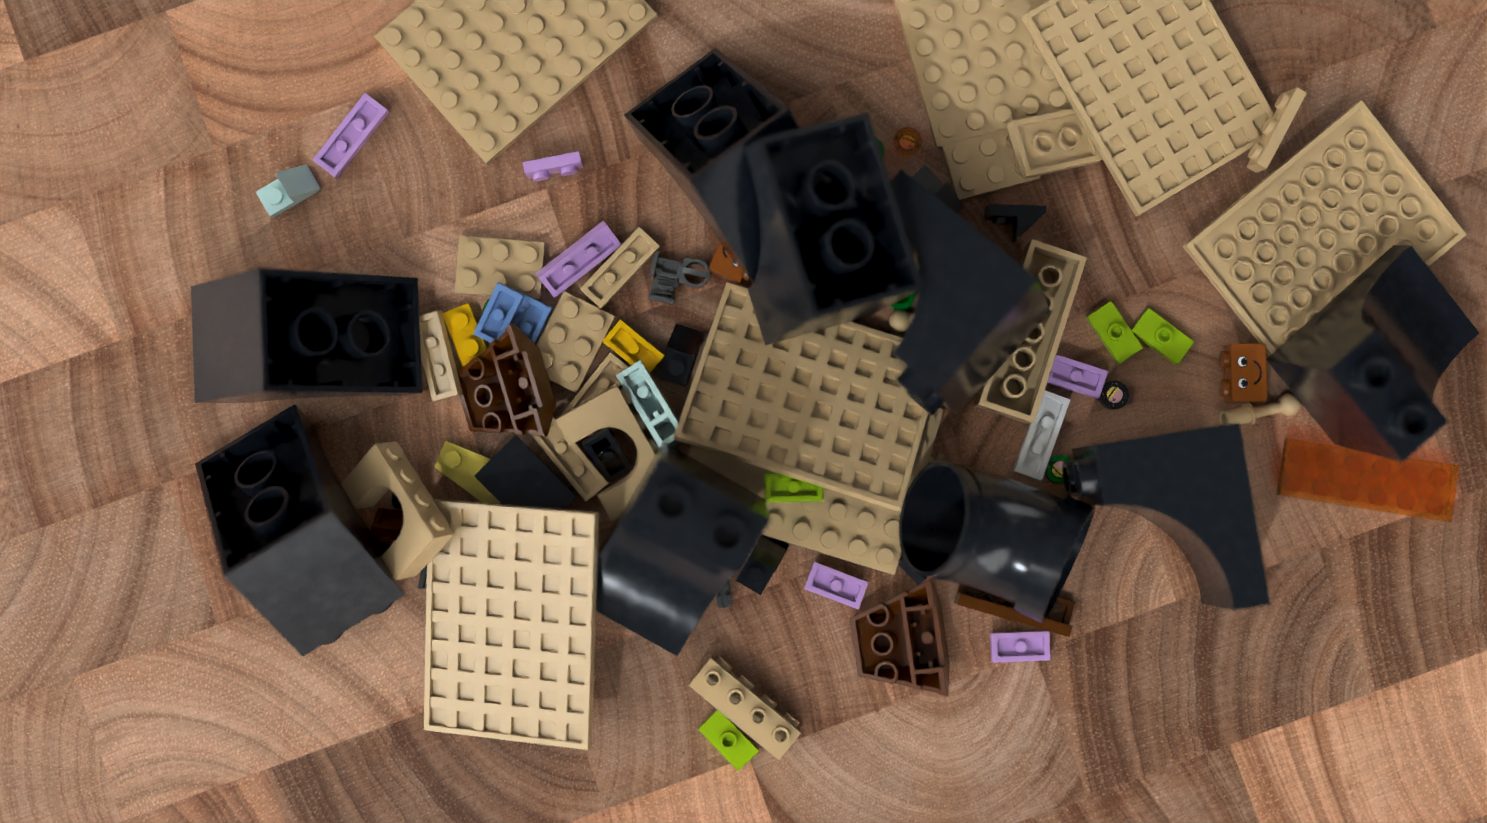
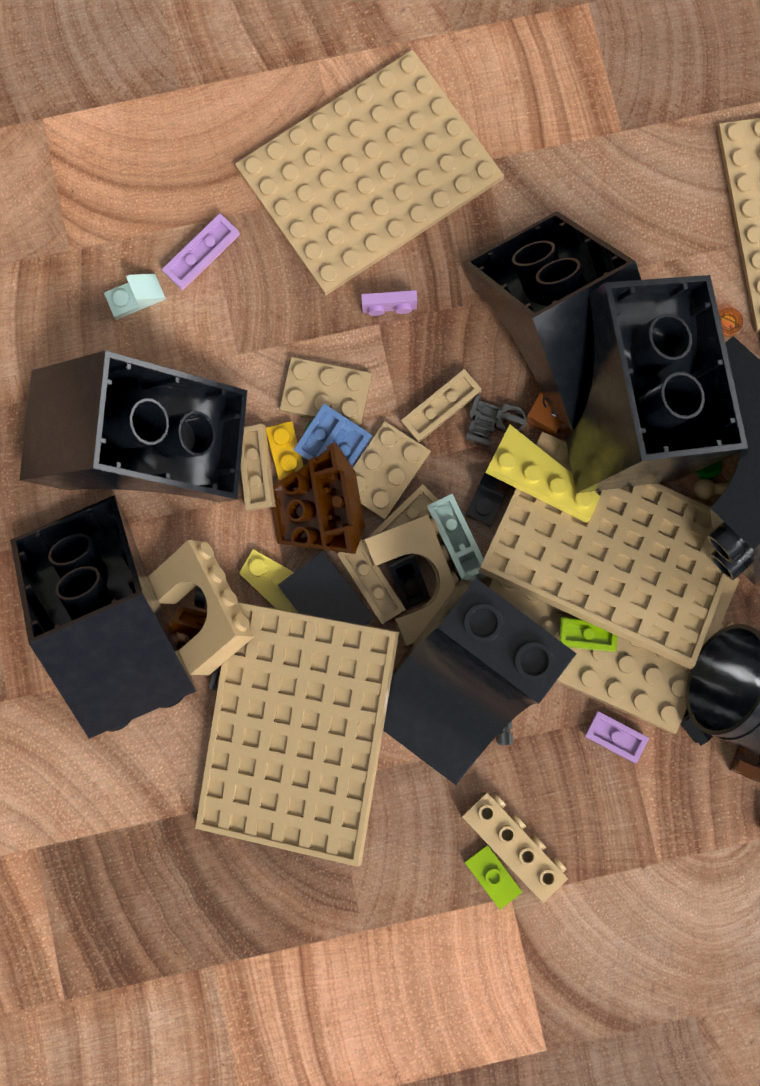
camera: 10 degrees right, 5 degrees down
lavender plate [535,221,622,298] -> none
yellow plate [602,319,665,374] -> none
black slope [736,535,789,595] -> none
reddish brown wedge [850,579,950,696] -> none
none -> light yellow wing [485,425,600,523]

